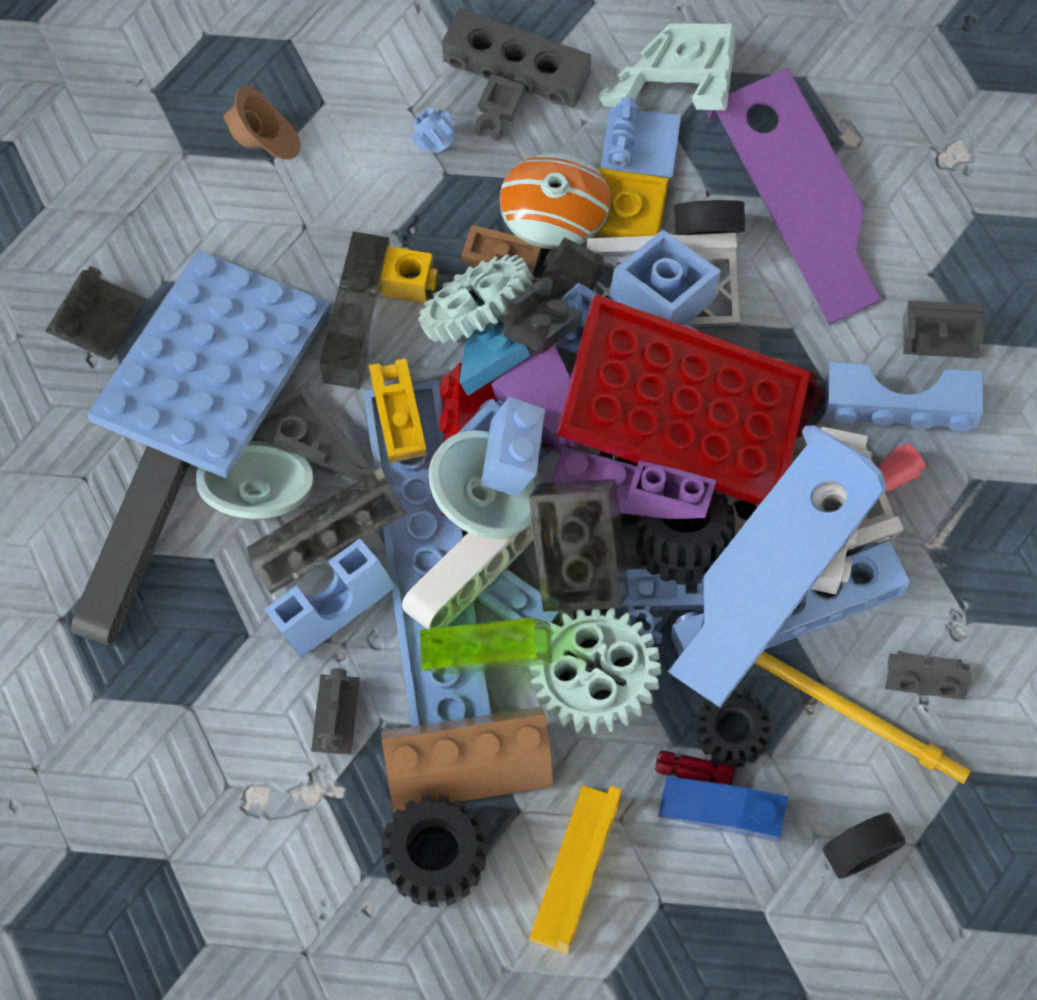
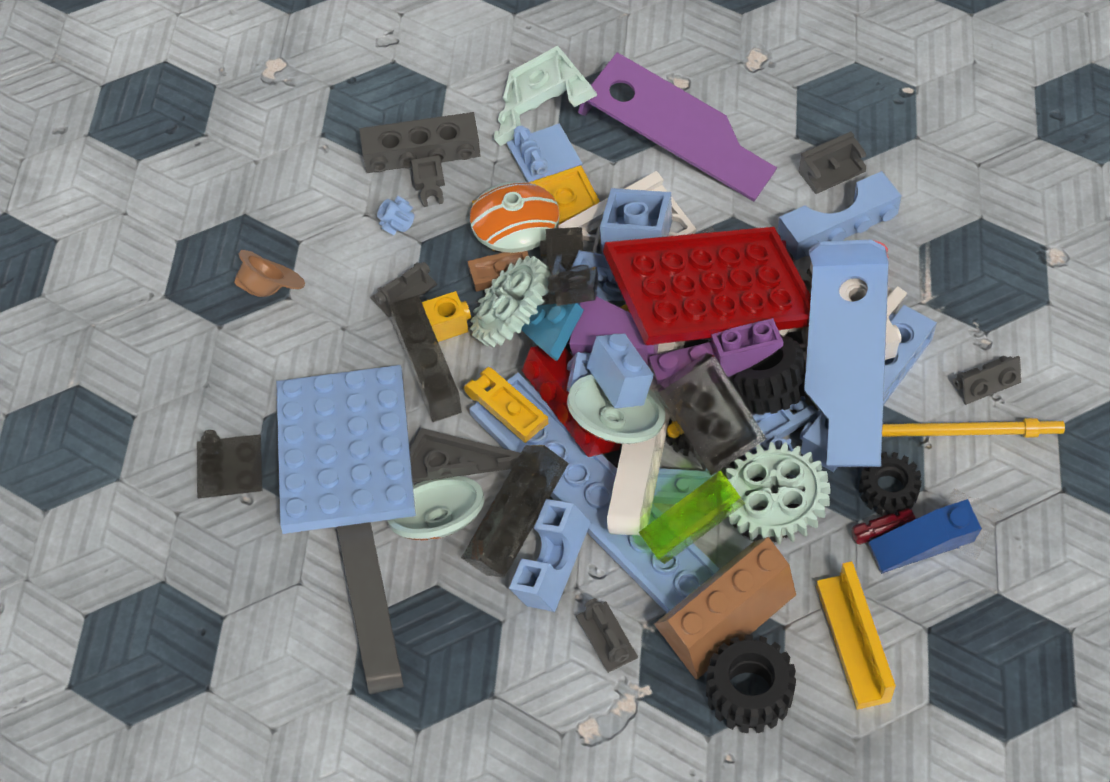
camera: 30 degrees left, 10 degrees down
black tyre [674,200,745,235] -> none
black tyre [823,813,906,879] -> none
none -> dark grey hinge [370,262,437,317]

